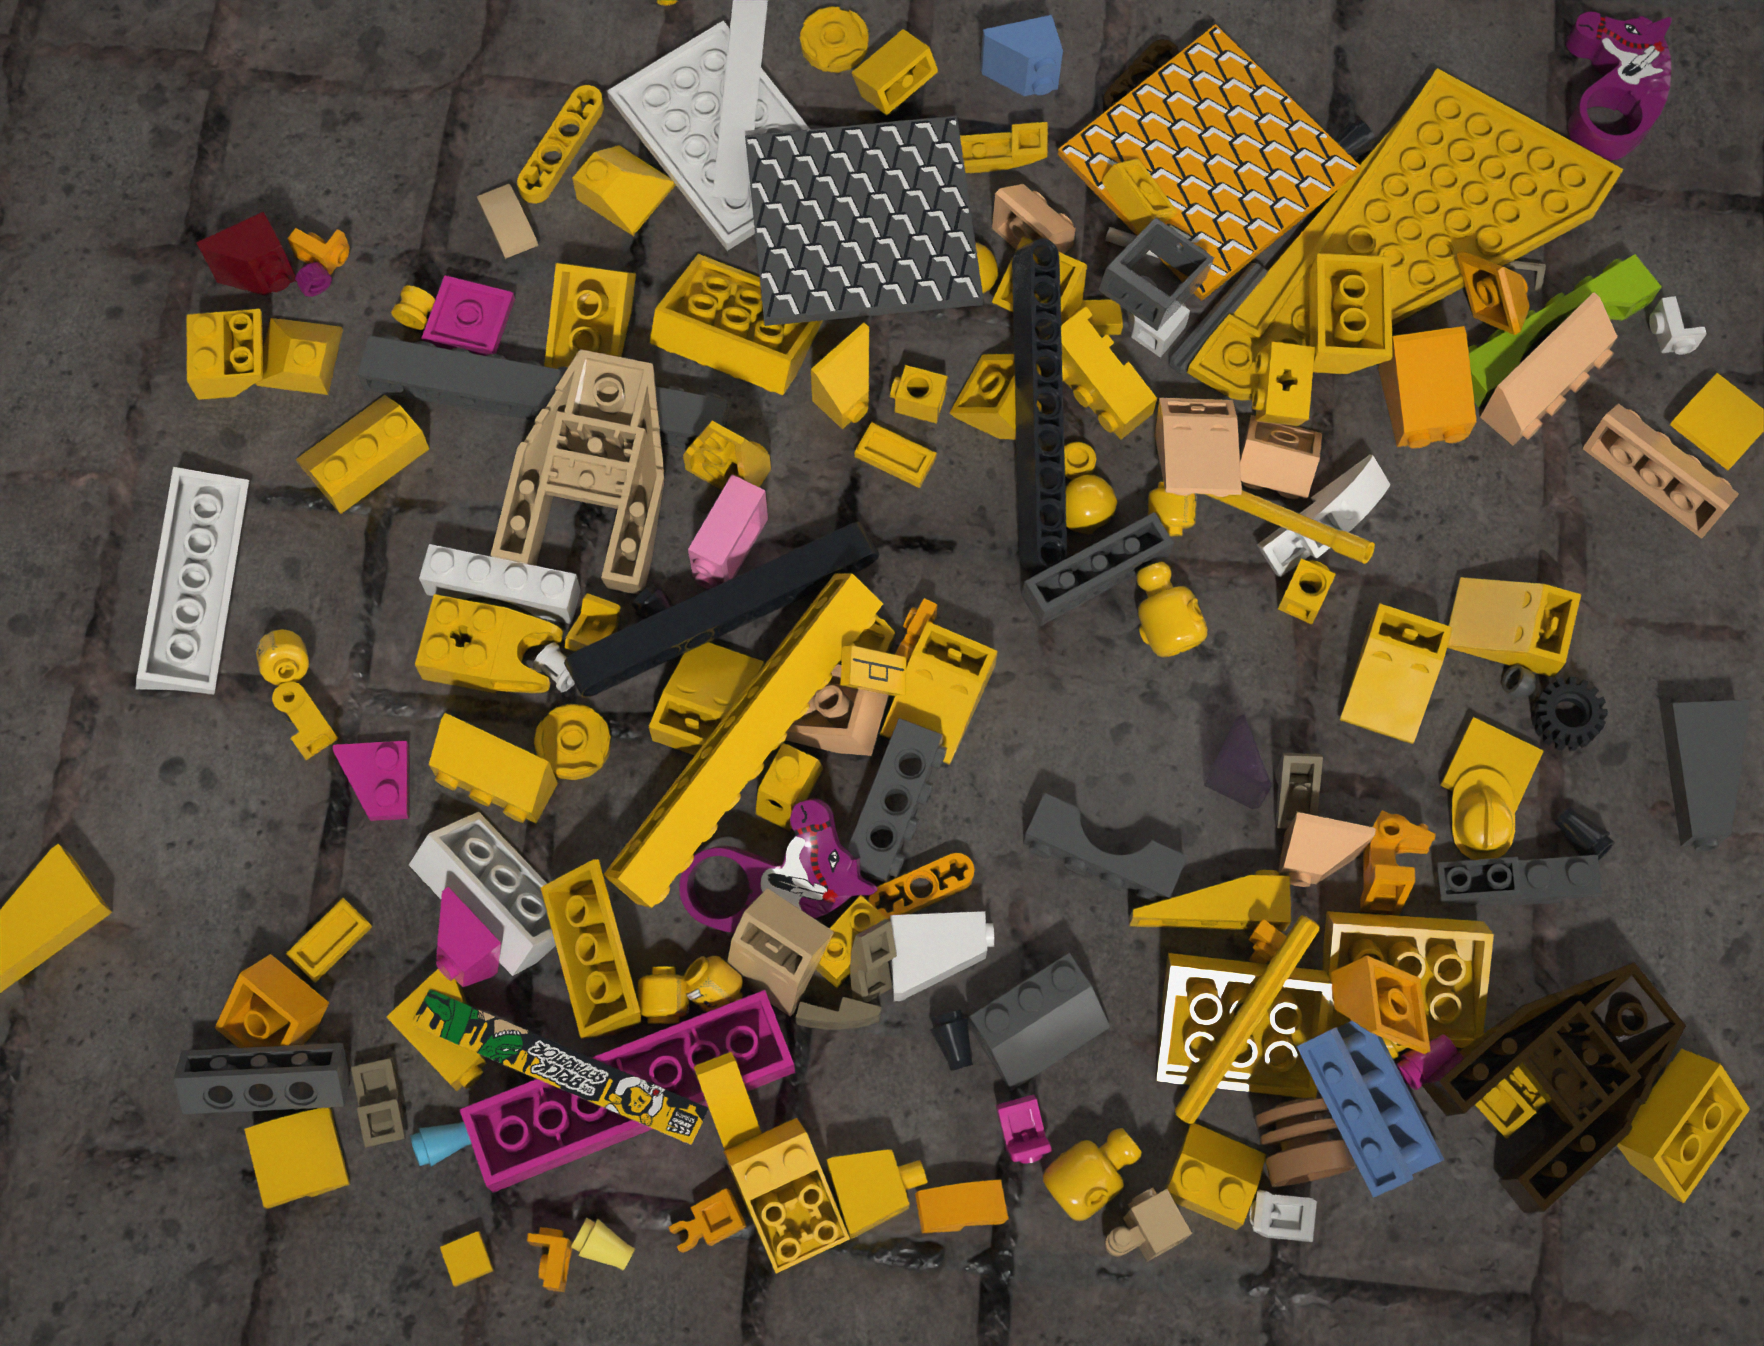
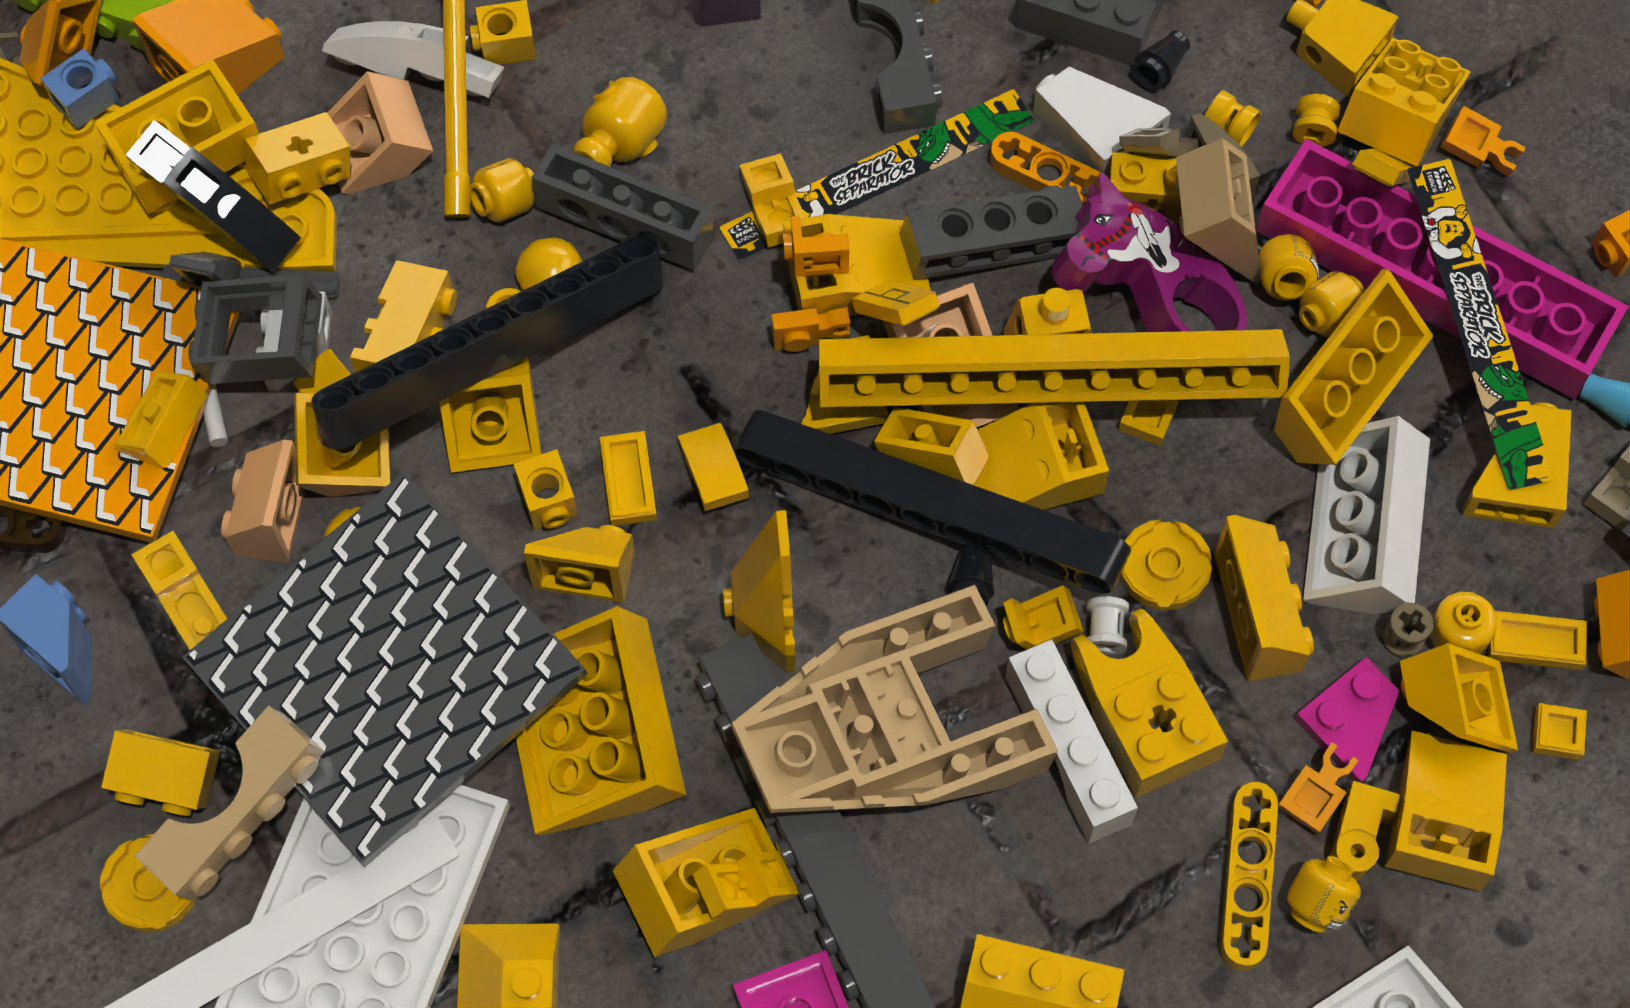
camera: 125 degrees left, 5 degrees down
dark pink slope [436,887,501,987] -> none
light yellow cone [571,1218,635,1271] -> none
bright pink window [688,475,768,590] -> none
light nougat slope [1155,398,1242,497] -> none
none -> medium blue brick [40,48,120,129]
none -> black slope [125,120,301,273]
none -> tan arch [135,705,325,901]
none -> dark grey slope [169,251,241,287]
none -> yellow slope [677,423,749,511]
none -> yellow slope [692,850,799,919]
none -> sticker [720,89,1035,260]
none -> yellow slope [739,153,806,247]
none -> light orange bracket [783,215,850,277]
none -> yellow brick [874,407,989,485]
none -> yellow wheel [1204,90,1261,148]
none -> yellow beam [1220,782,1278,972]
none -> light orange plate [1278,742,1359,834]
none -> yellow wheel [1293,94,1340,147]
none -> dark tan bush [1382,602,1433,658]
none -> yellow slope [1384,731,1507,892]
none -> yellow slope [1400,643,1518,753]
none -> yellow head [1430,591,1497,654]
none -> yellow tile [1532,703,1587,761]

